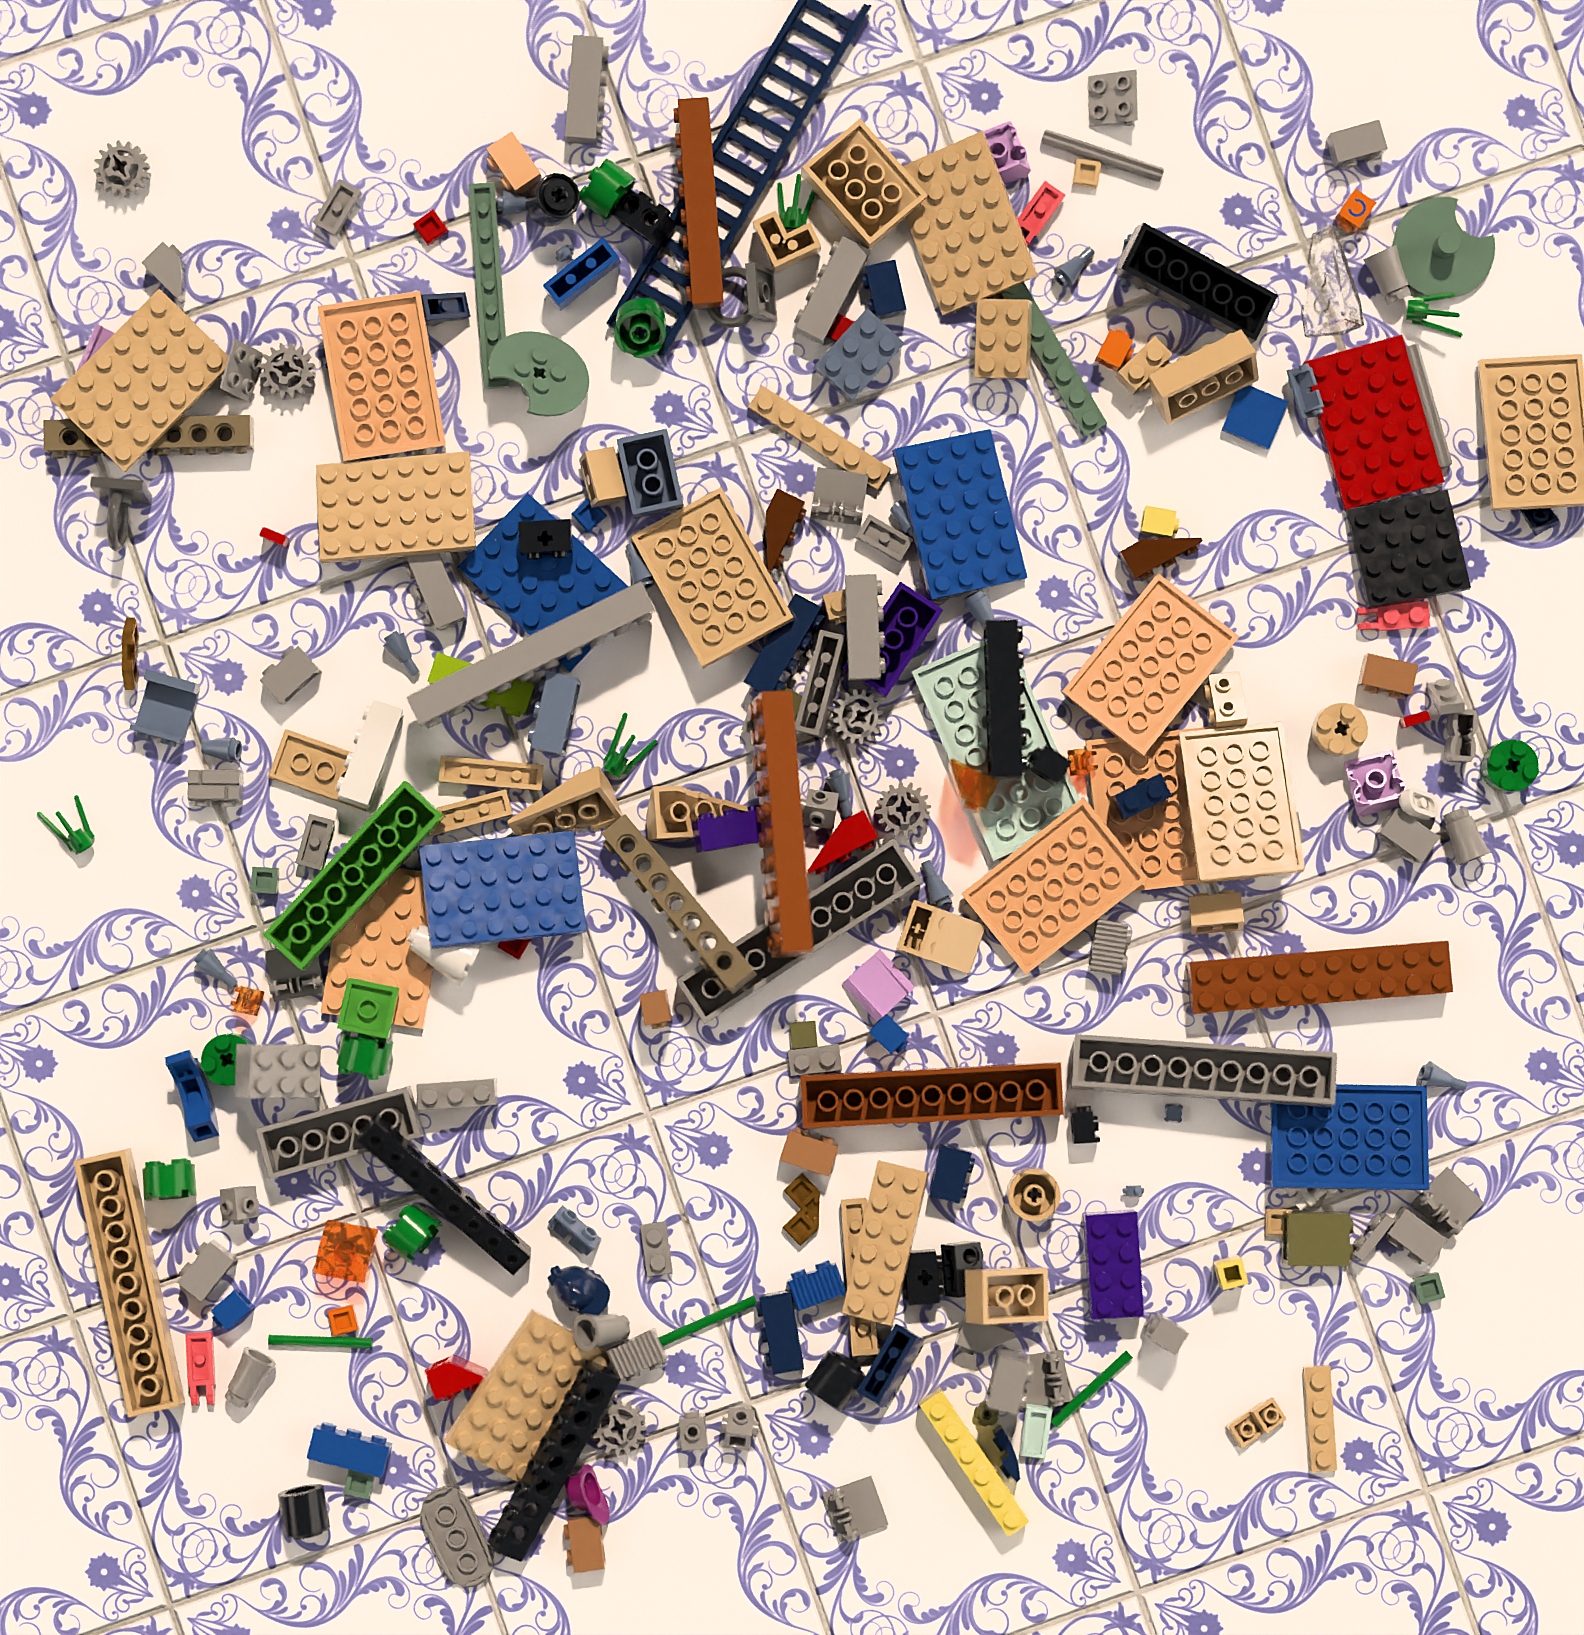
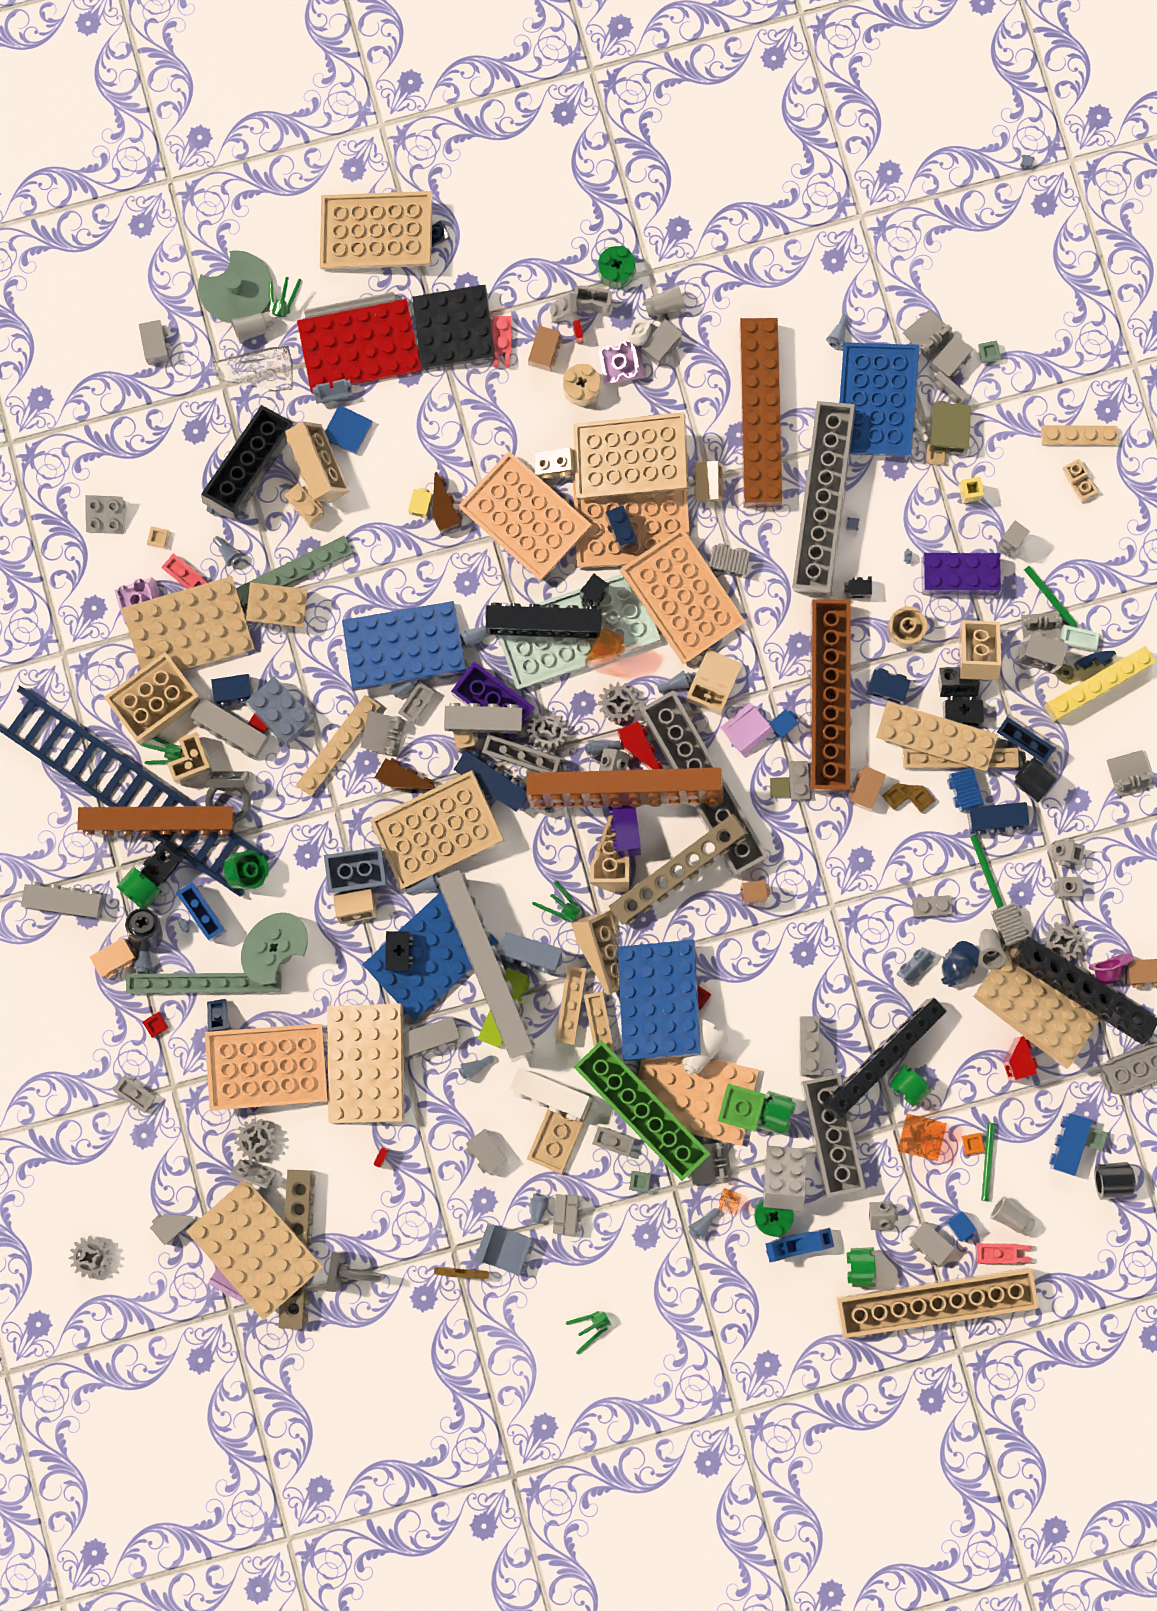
camera: 85 degrees left, 5 degrees down
blue tile [571,498,608,533] -> none
light grey slope [955,1313,1016,1355] -> none
light grey axle [1041,129,1164,182] -> none
clear orange tile [1067,749,1098,776] -> none
orange brick [1094,329,1134,372] -> none
orange brick [1334,188,1376,233] -> none

